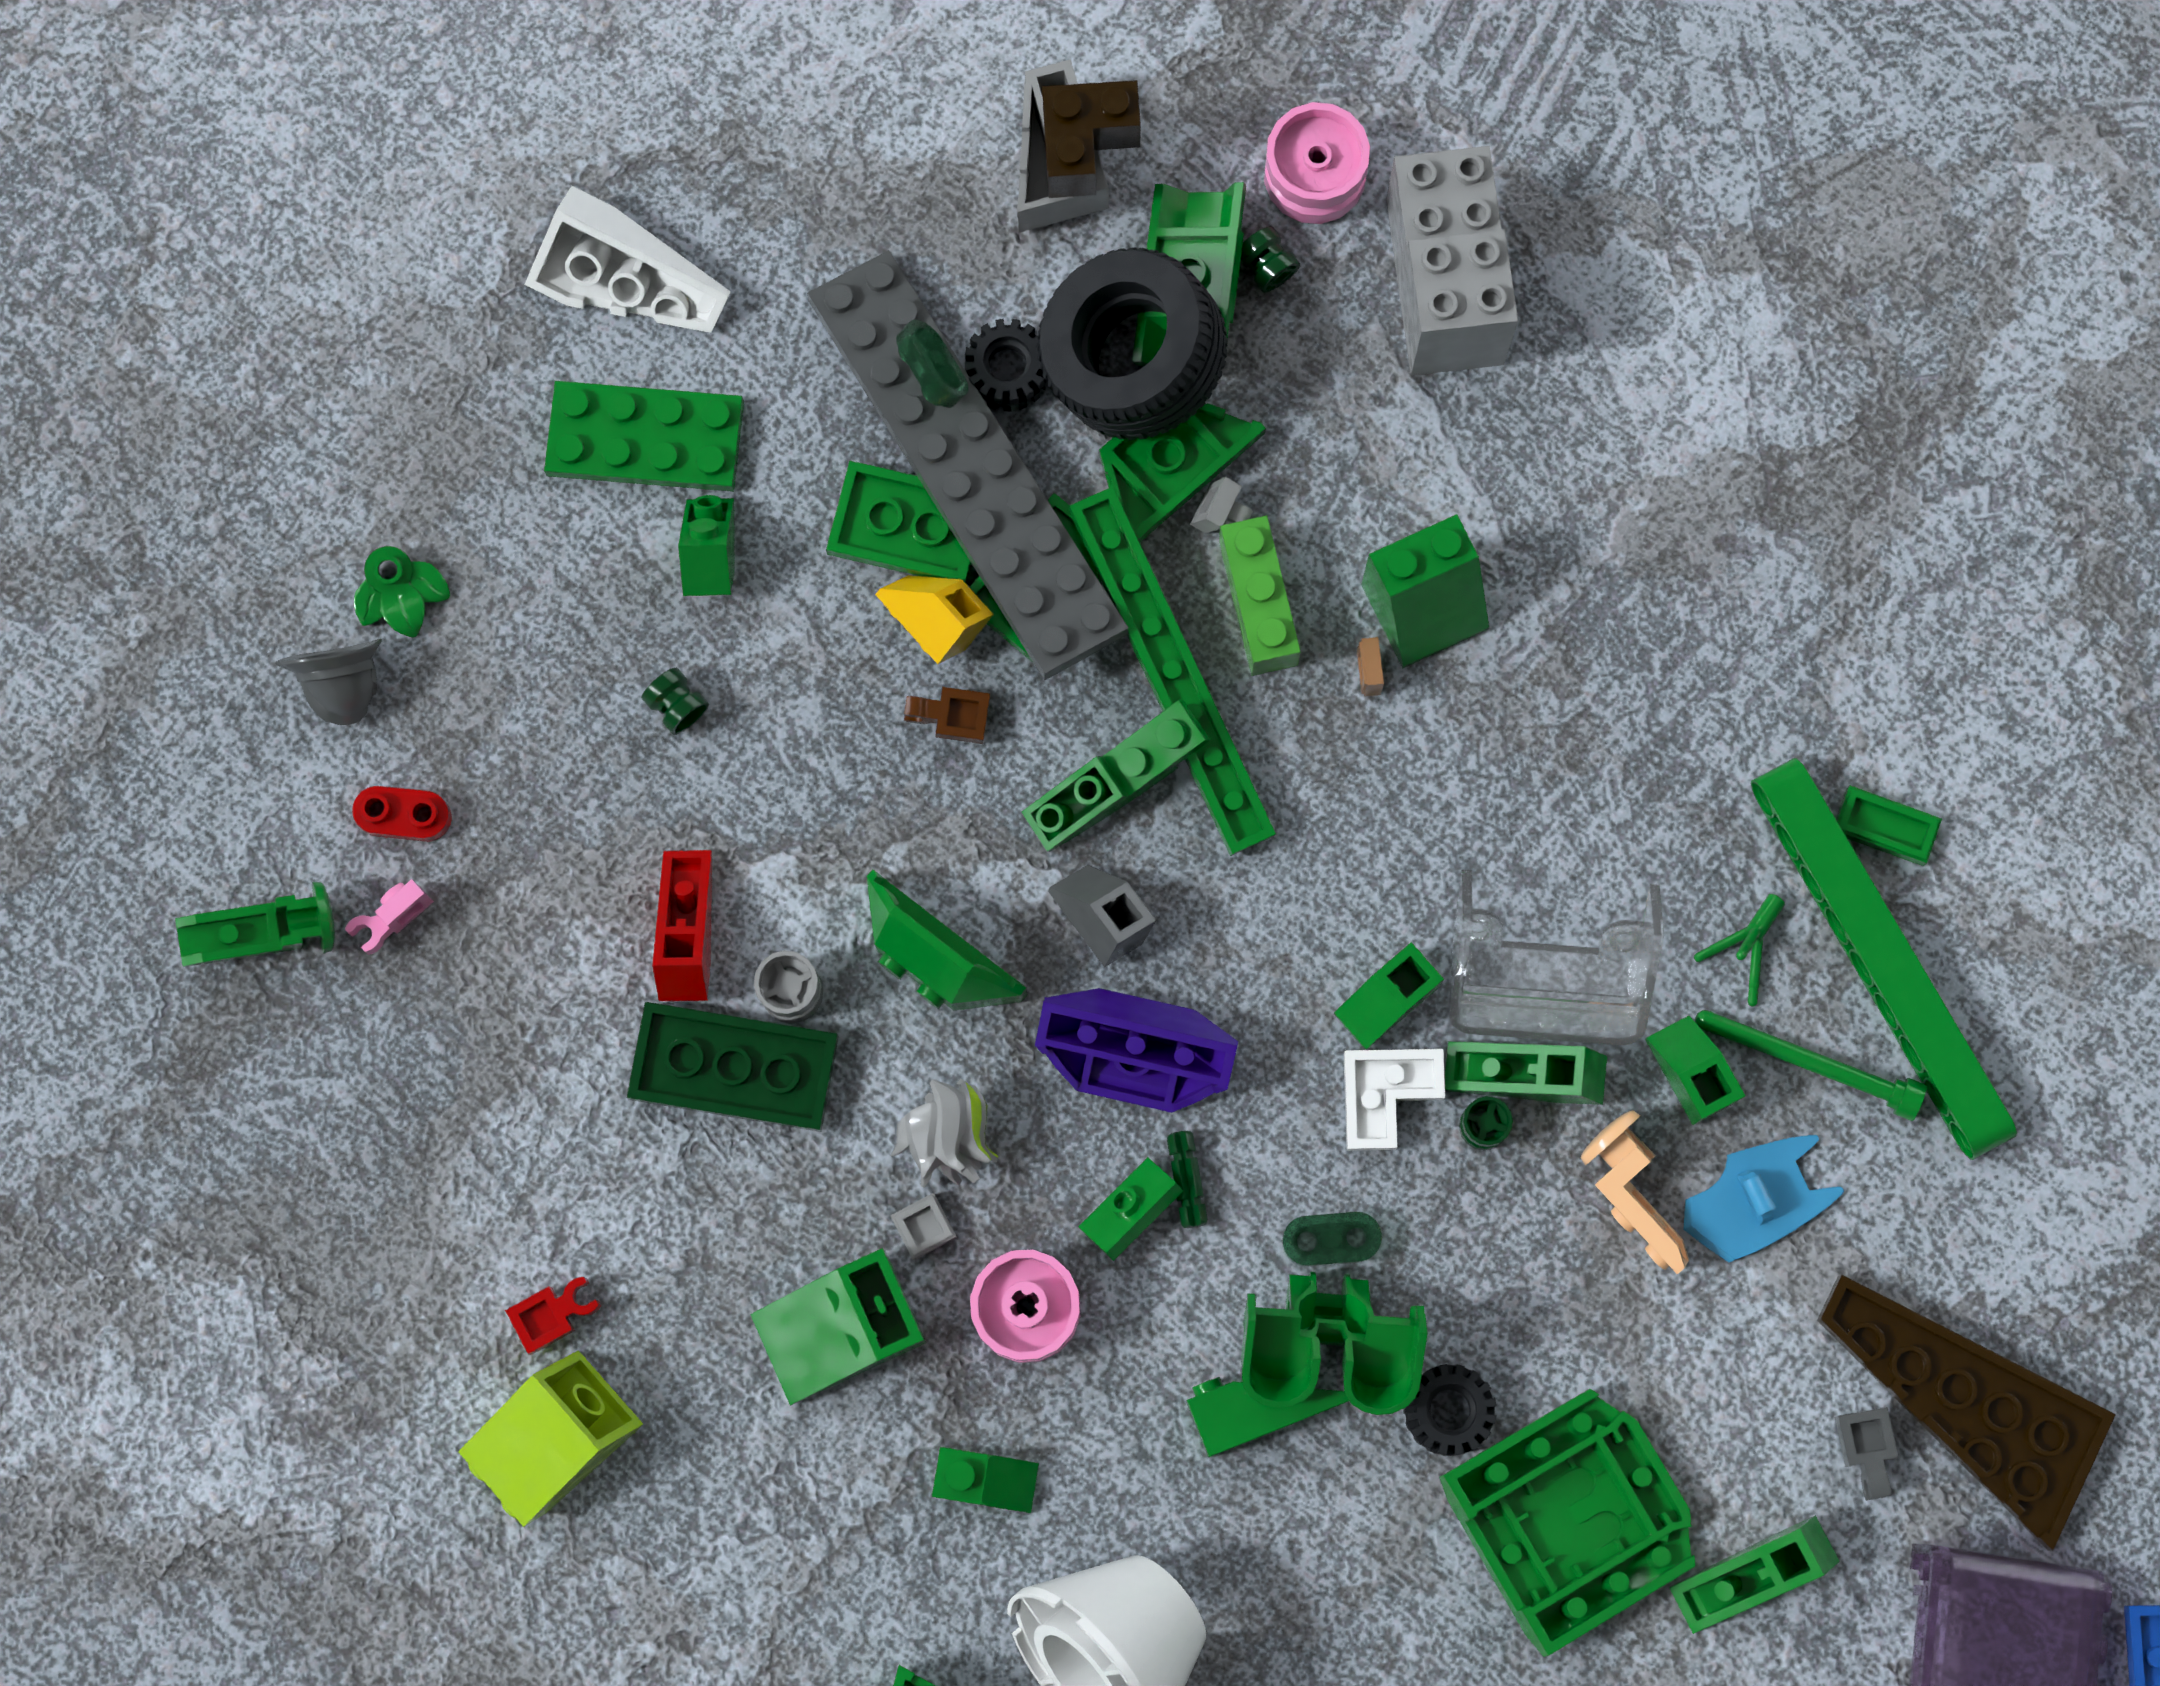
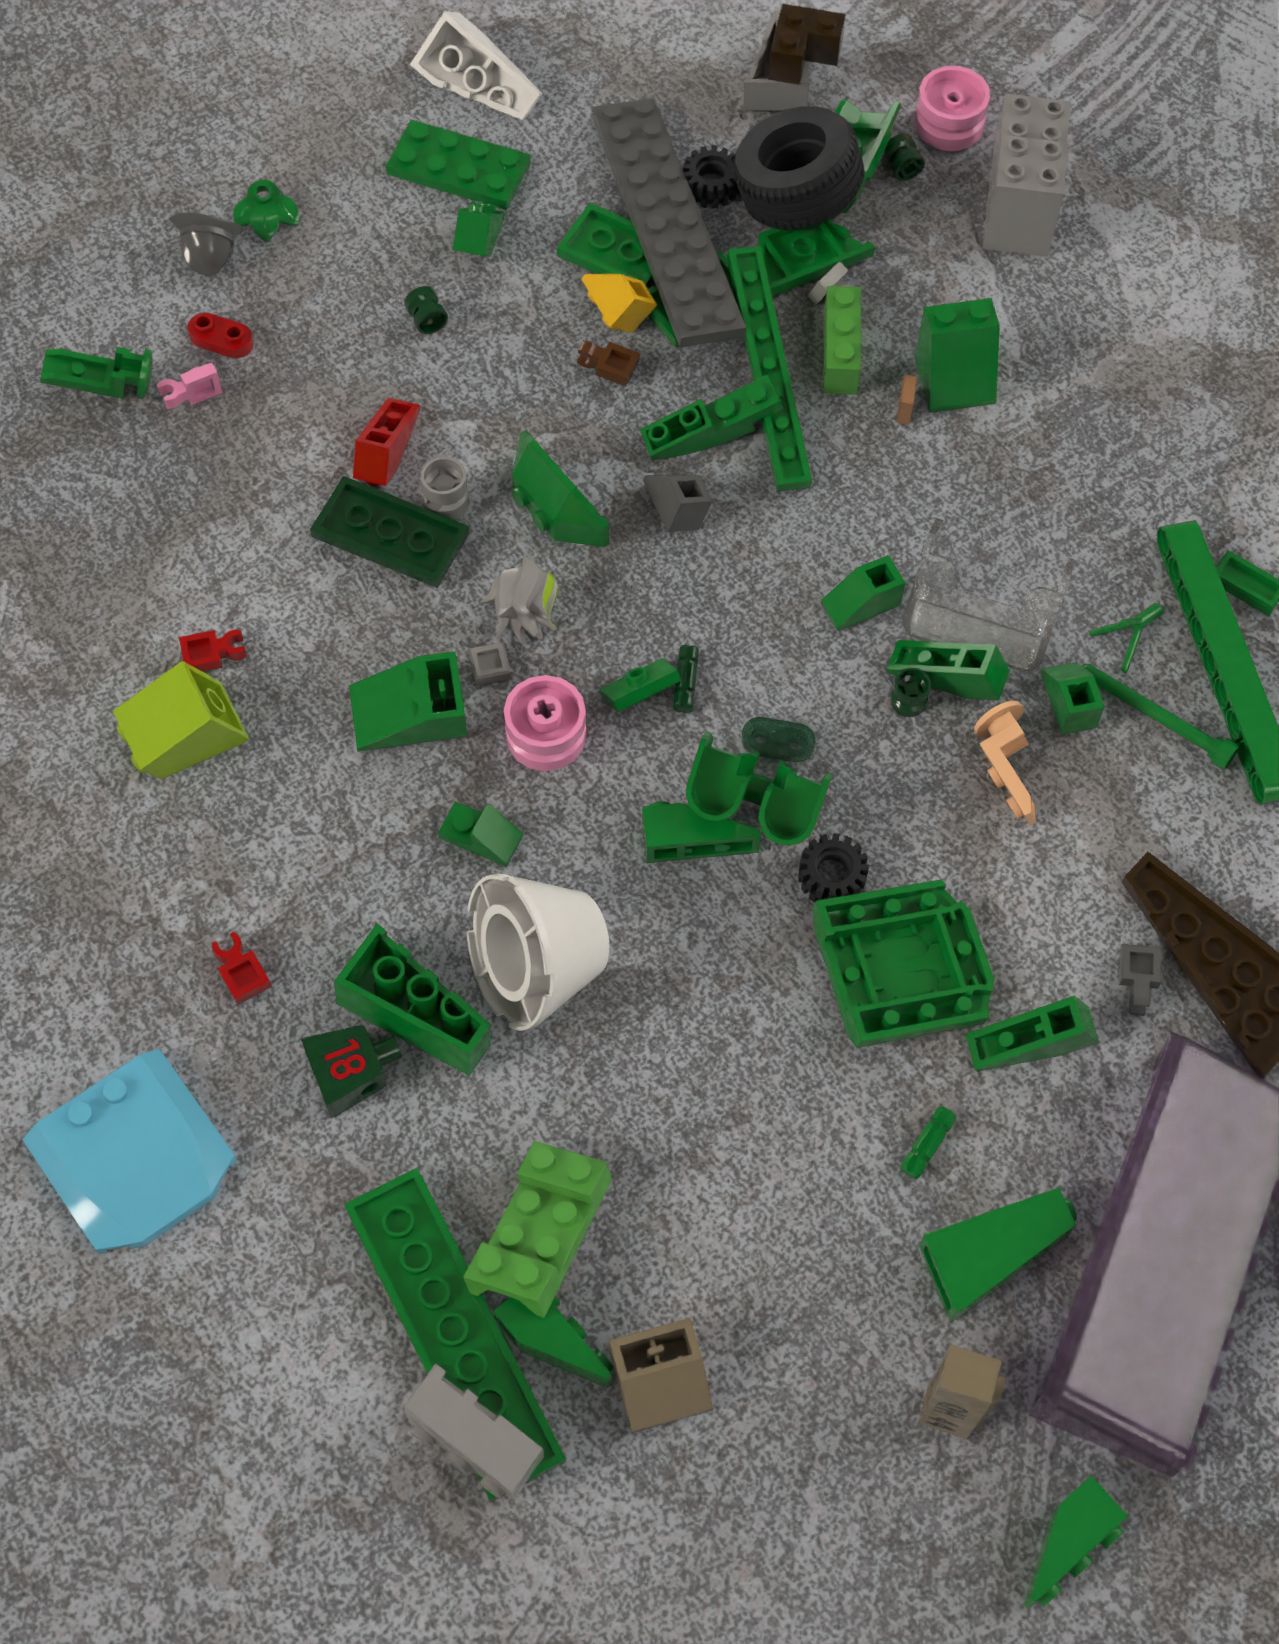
camera: 10 degrees right, 15 degrees down
clear green plate [896,320,969,408] -> none
dark purple wedge [1035,988,1238,1113] -> none
white plate [1344,1049,1445,1151] -> none
dark azure shield [1683,1135,1844,1262] -> none

